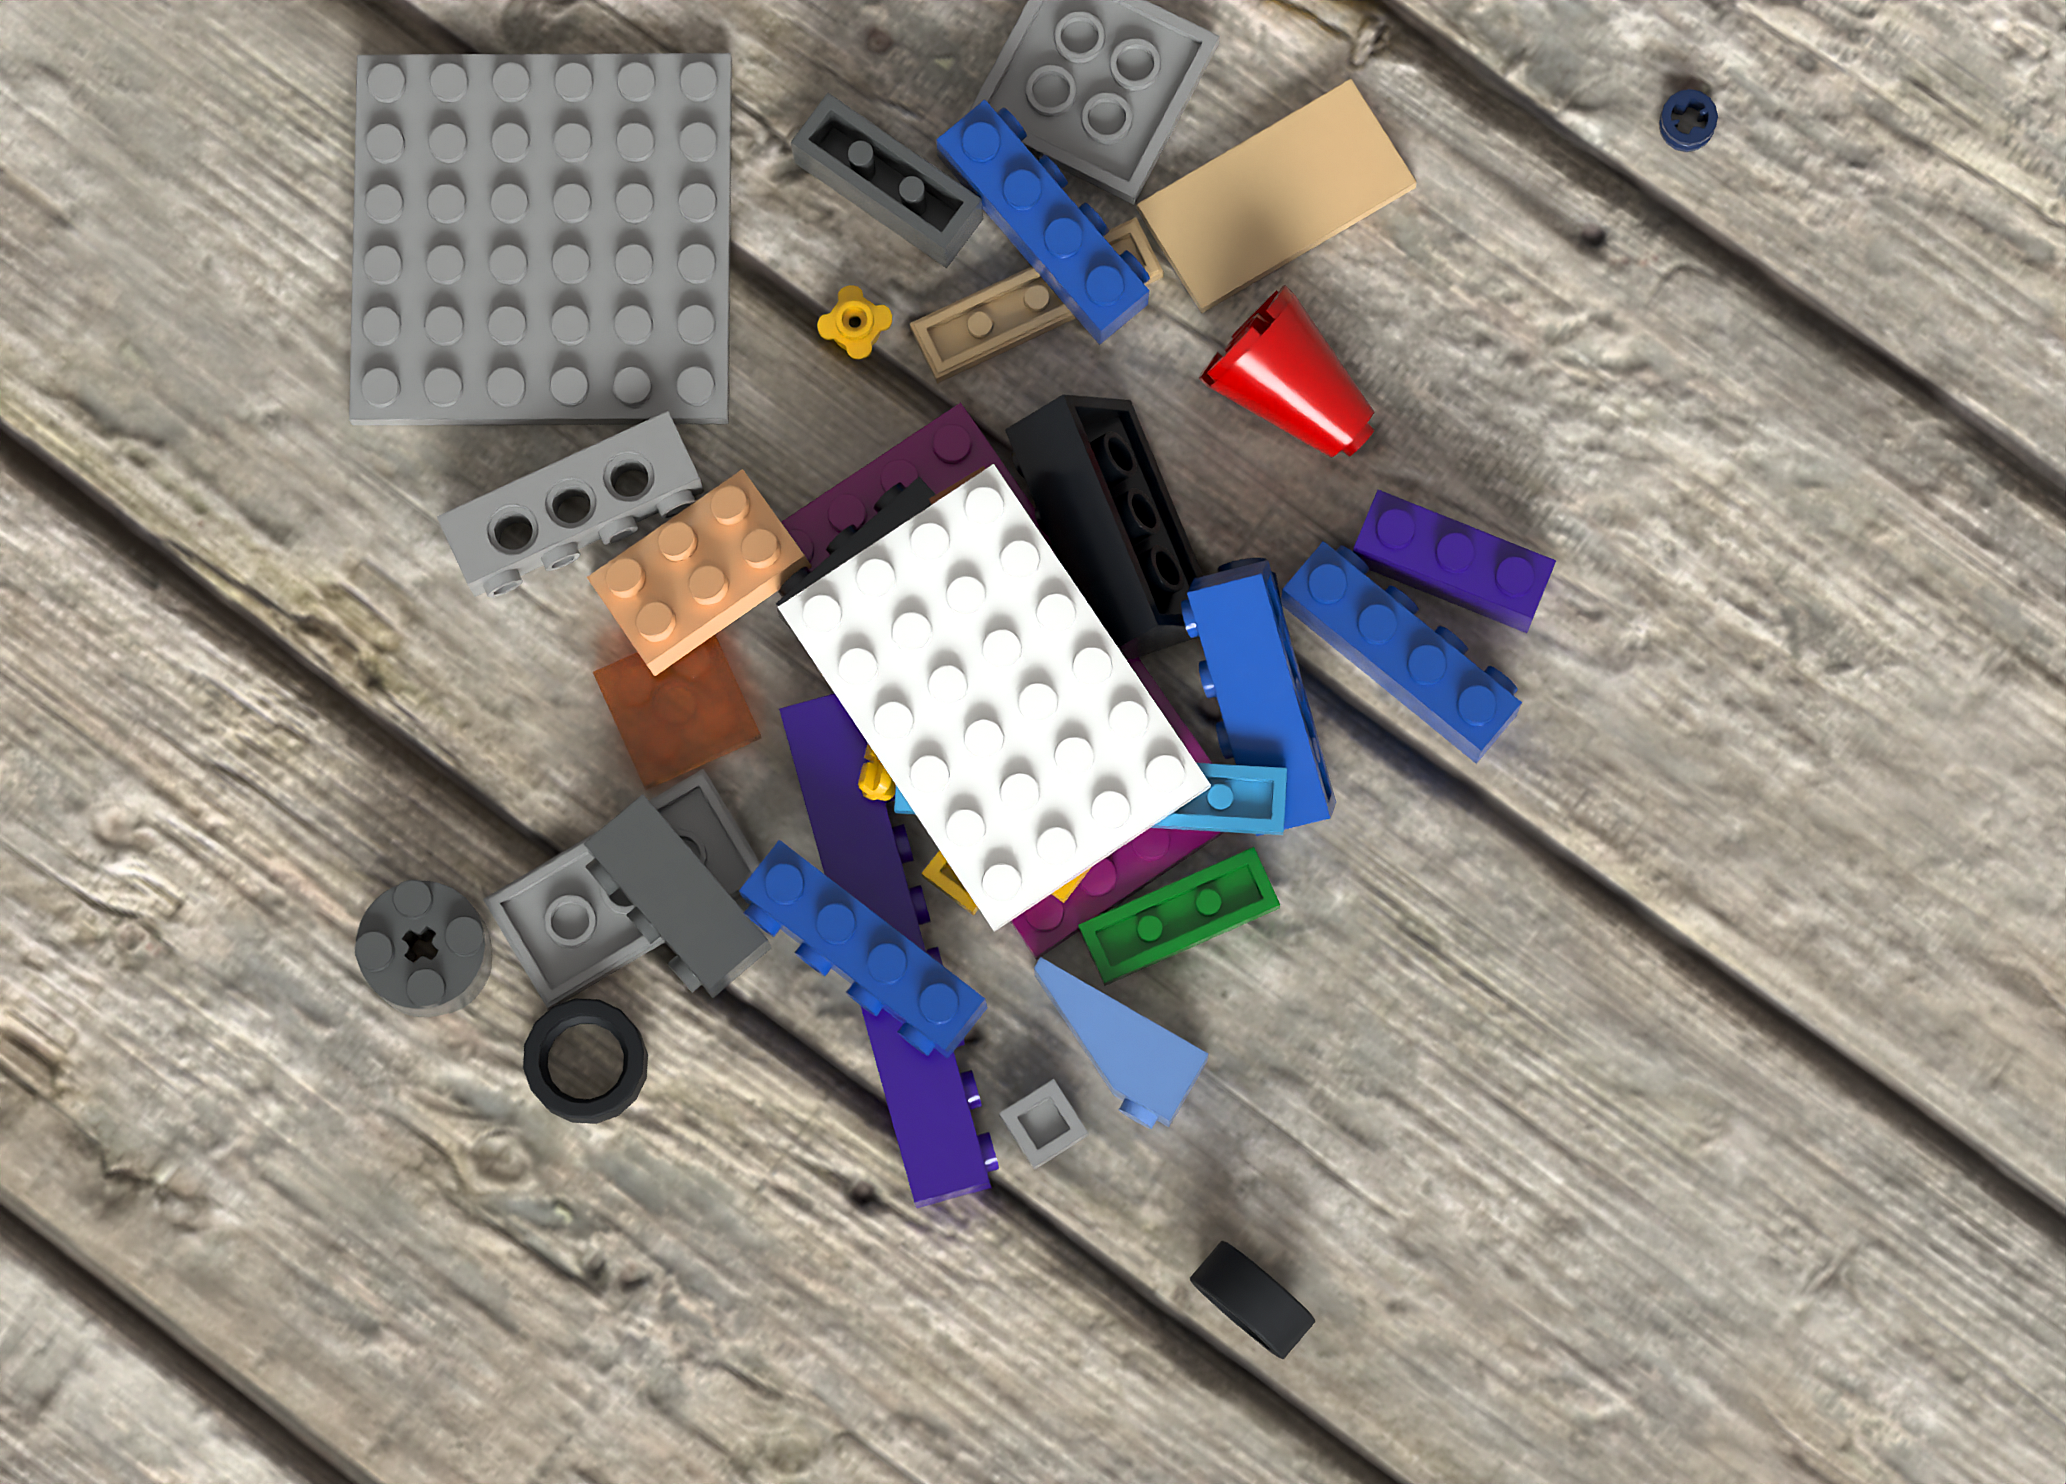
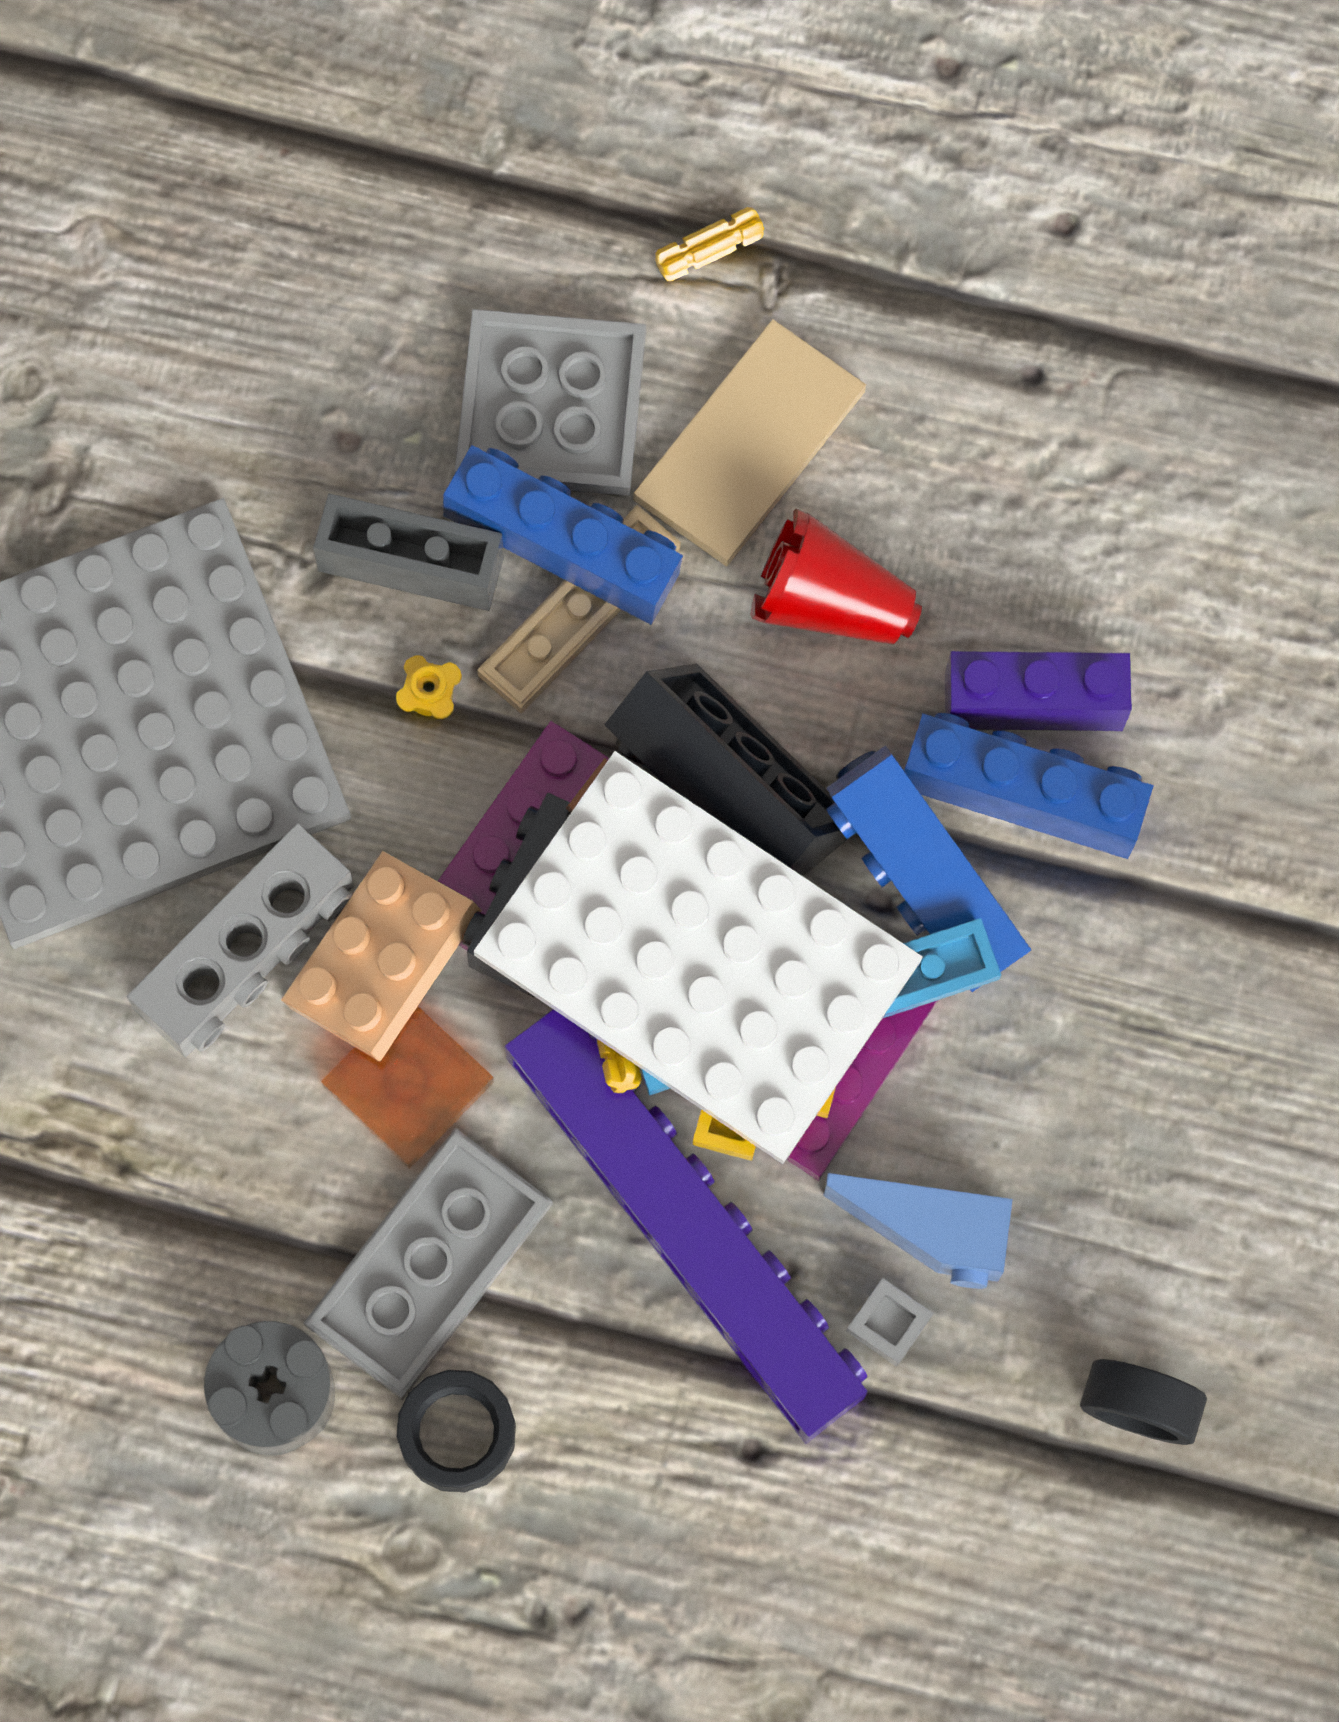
camera: 30 degrees left, 5 degrees down
dark grey brick [584,794,771,998] -> none
blue brick [739,840,988,1059] -> none
green plate [1078,847,1280,986] -> none
dark blue bush [1659,89,1718,152] -> none

